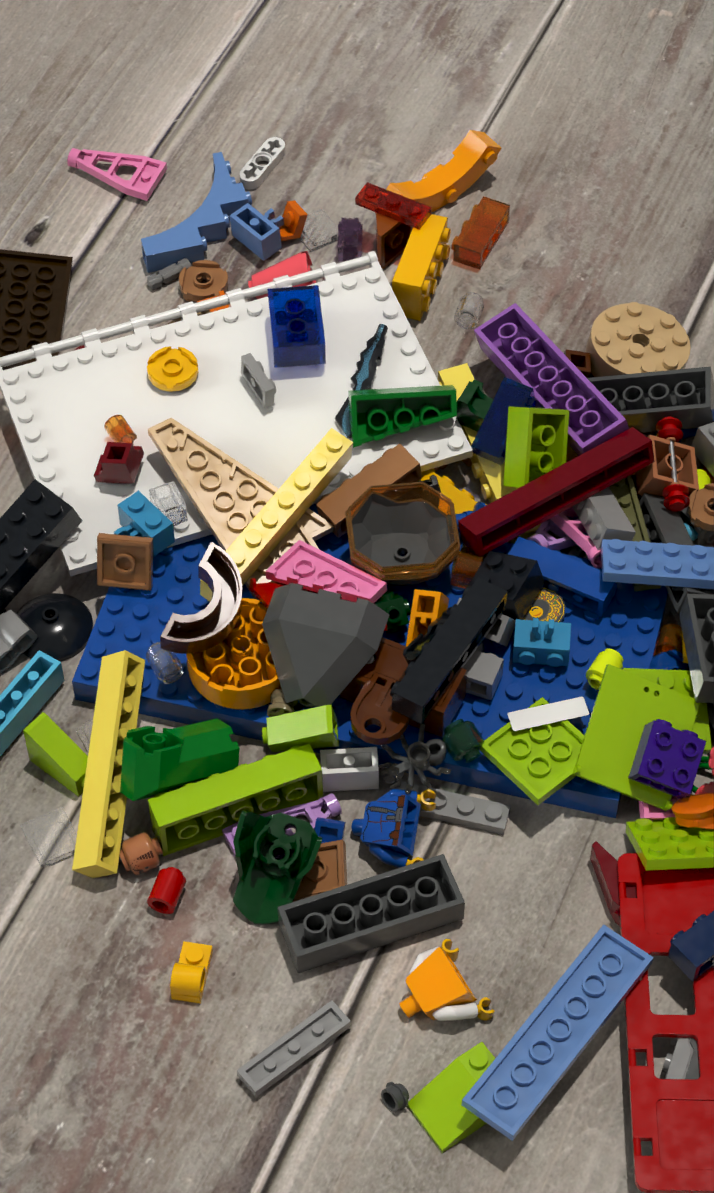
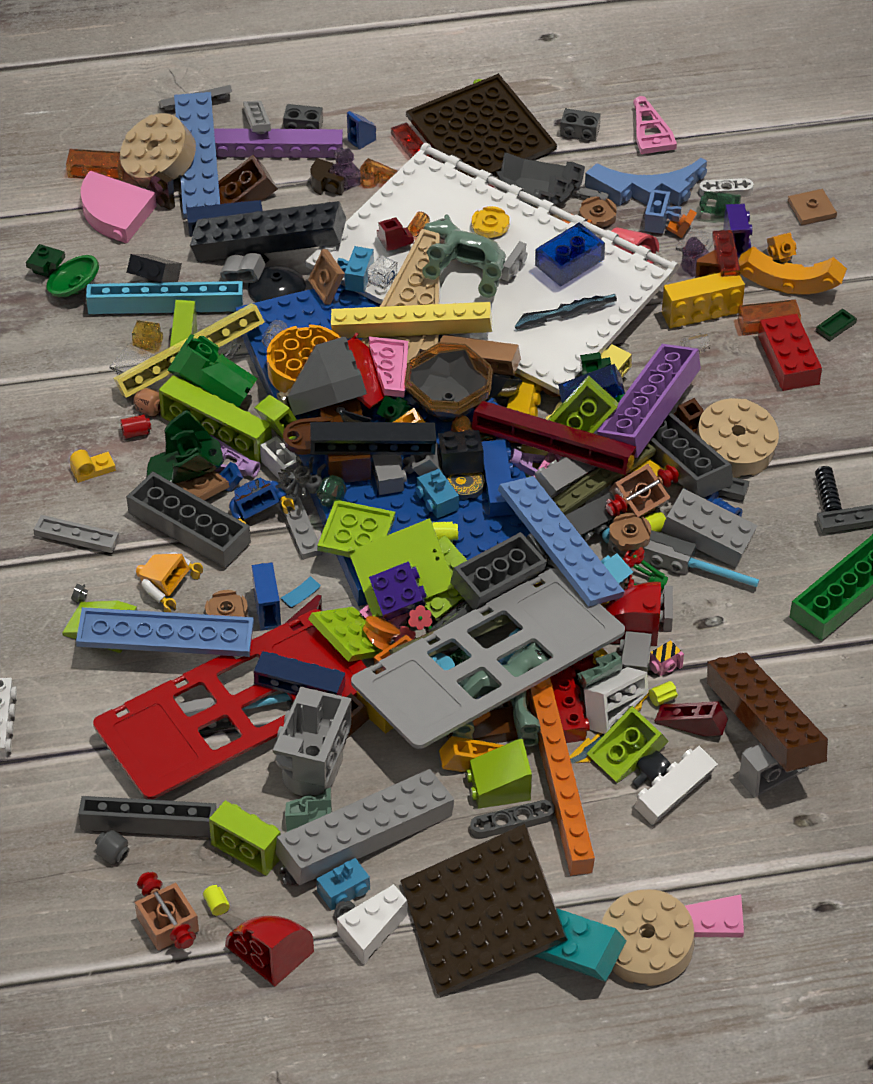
camera: 55 degrees right, 5 degrees down
reddish brown brick [160,542,242,654] -> none
green wedge [348,385,457,448] -> none
white sticker [507,697,589,731] -> none
none -> clear yellow brick [132,320,163,351]
none -> medium nougat plate [205,590,248,617]
none -> blue brick [252,562,281,631]
none -> dark azure sticker [281,576,321,607]
none -> sand green animal [422,214,506,298]
none -> dark grey panel [496,153,585,207]
none -> dark grey brick [560,108,601,142]
none -> clear green piece [699,191,741,217]
none -> dark purple brick [723,204,753,258]
none -> red brick [758,314,822,391]
none -> light orange brick [767,232,797,263]
none -> medium nougat plate [788,189,837,225]
none -> dark green tile [815,308,857,342]

